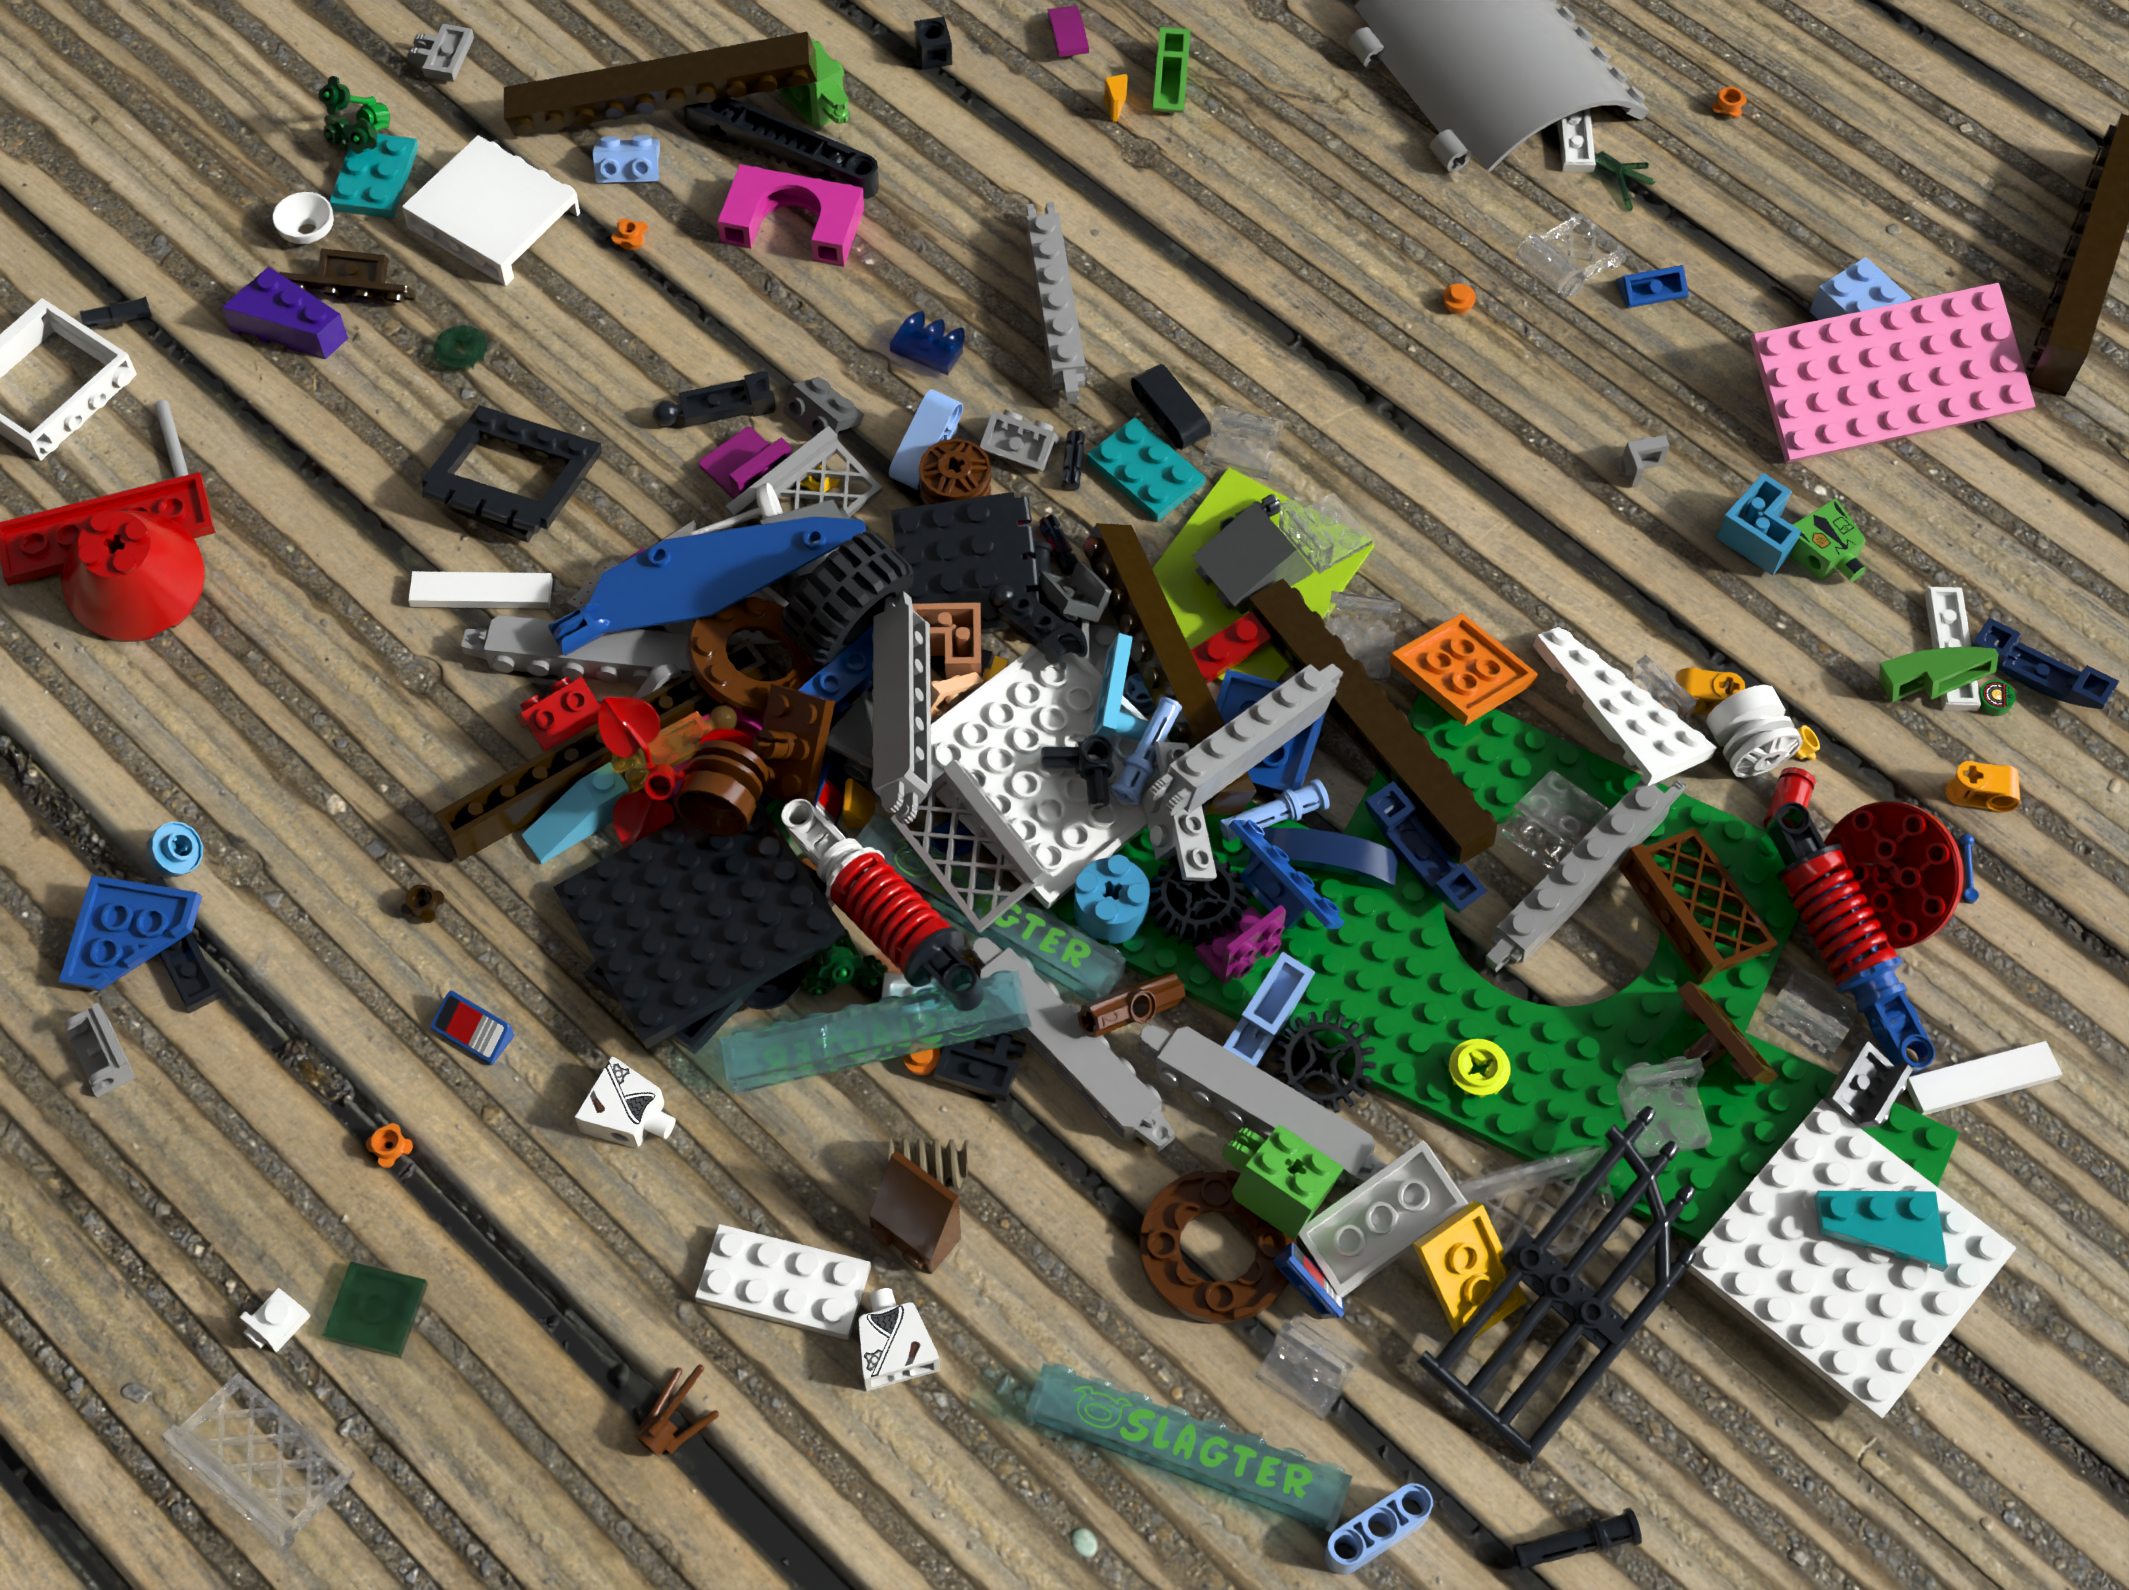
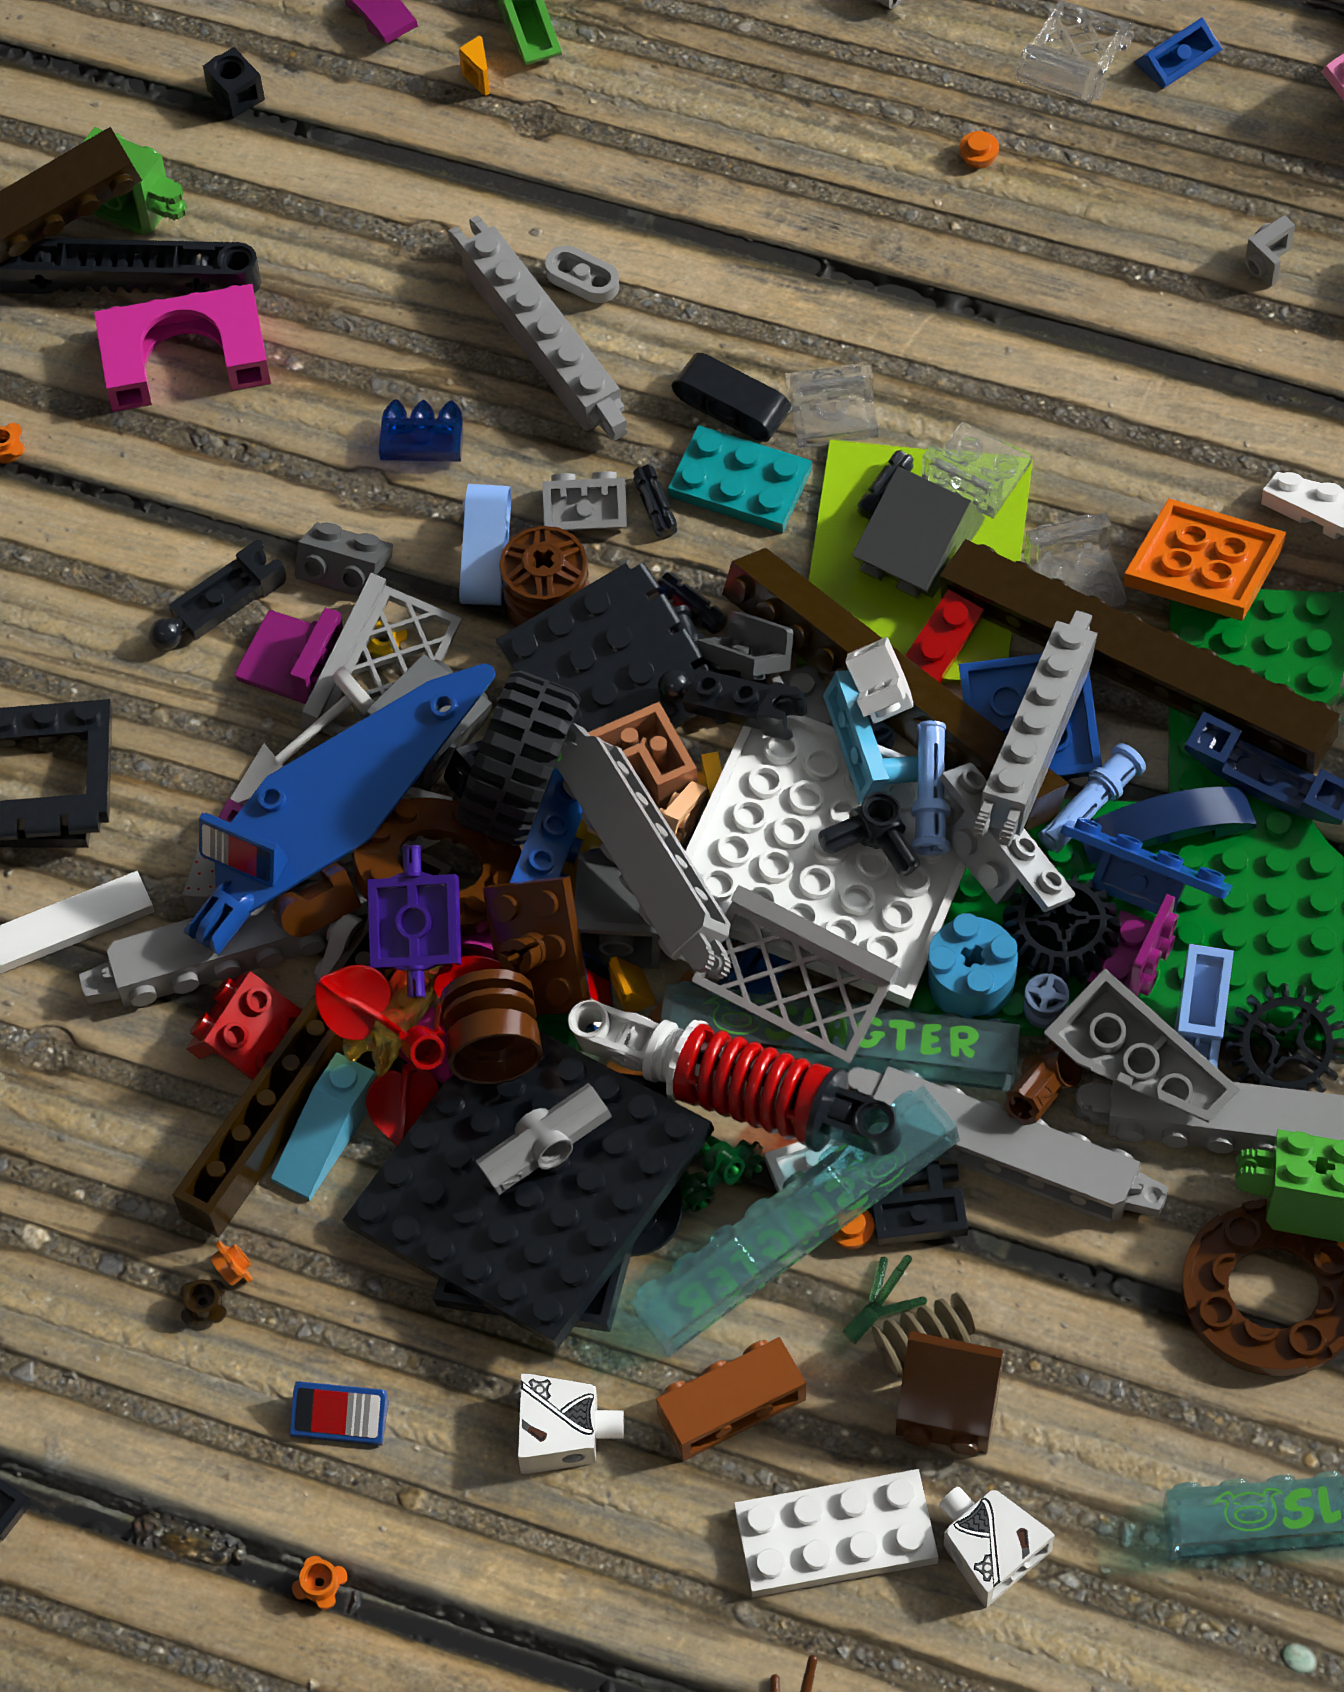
camera: 20 degrees left, 0 degrees up
none -> slope [199,813,288,886]
none -> orange plate [210,1240,253,1286]
none -> reddish brown leg [272,862,362,937]
none -> dark purple plate [368,845,462,999]
none -> light grey piece [476,1083,612,1195]
none -> light grey plate [545,246,619,303]
none -> dark orange brick [656,1337,806,1462]
none -> clear green plant [842,1255,927,1344]
none -> white brick [845,637,913,724]
none -> sand blue wheel [1023,973,1069,1029]
none -> light grey wedge [1044,969,1240,1123]

